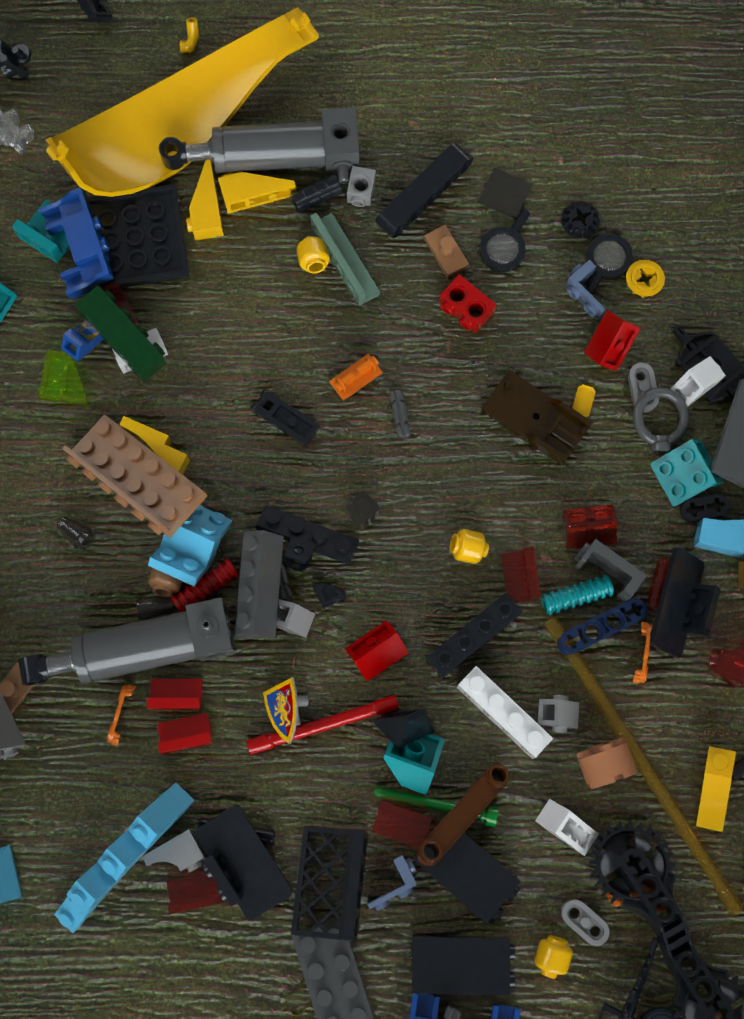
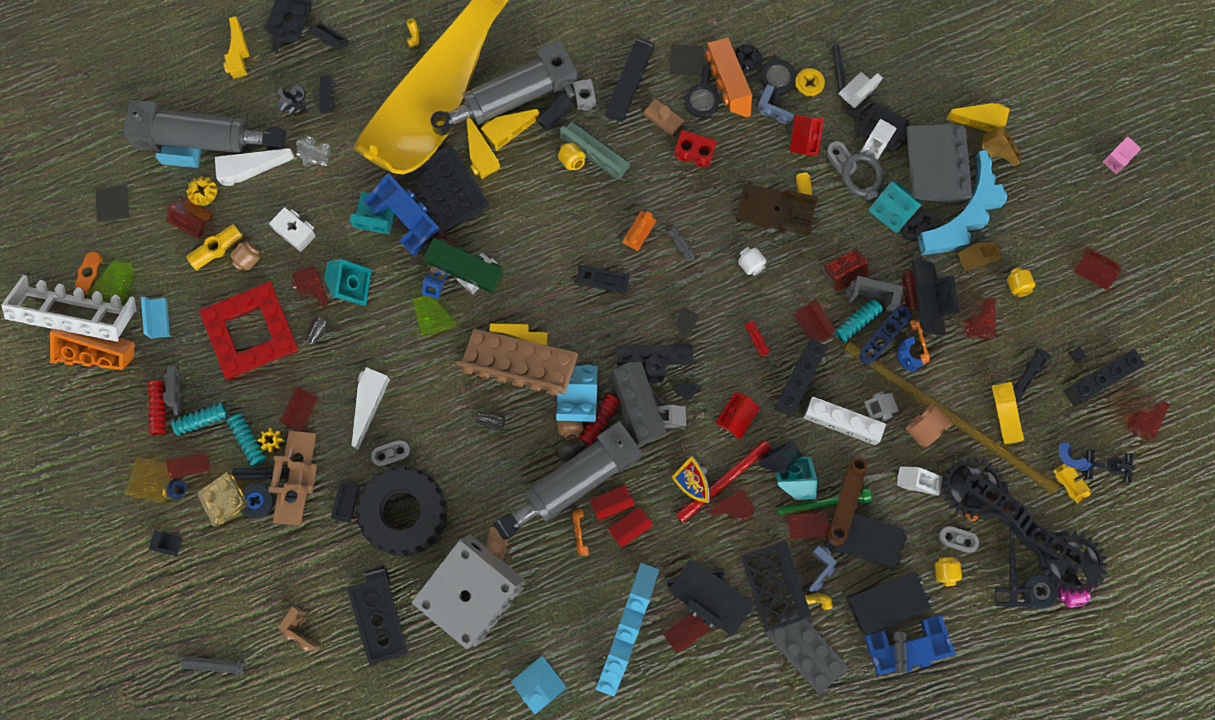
camera: 25 degrees left, 0 degrees up
light grey arch [142,829,206,873] -> none
yellow head [450,529,489,564] -> none
none -> black piece [319,76,335,113]
none -> orange wedge [705,38,752,117]
none -> clear red arch [708,489,755,522]
none -> white head [738,247,766,276]
none -> red axle [744,321,770,357]
none -> yellow arm [805,592,832,610]
none -> black bar [832,44,846,98]
none -> white panel [839,72,883,108]
none -> blue piece [897,337,923,372]

